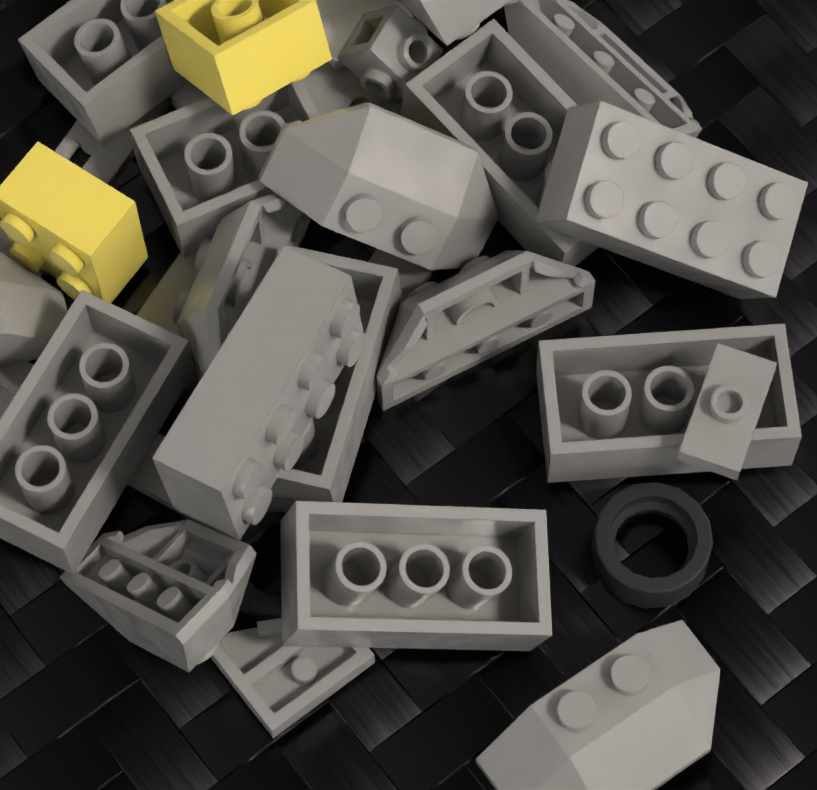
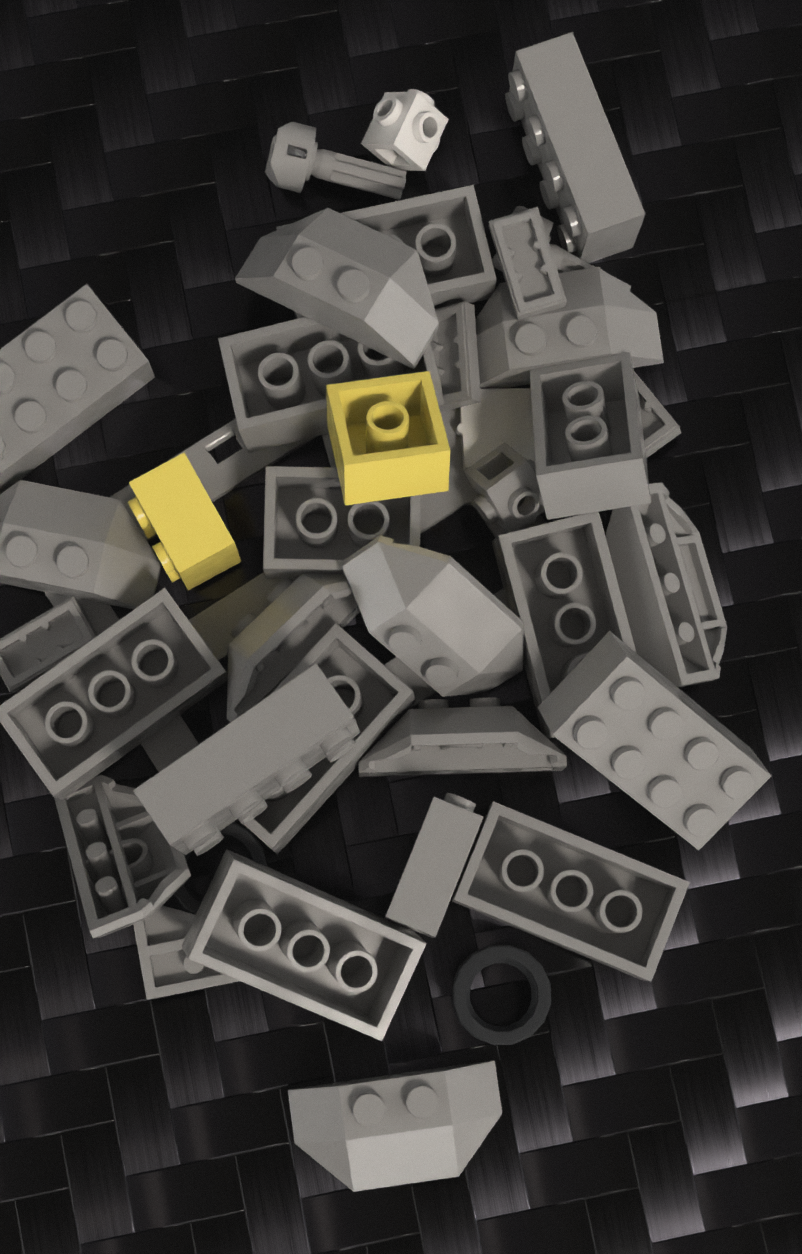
camera: 20 degrees right, 15 degrees up
light grey plate [677,343,777,480] -> none
none -> light grey brick [385,793,483,938]

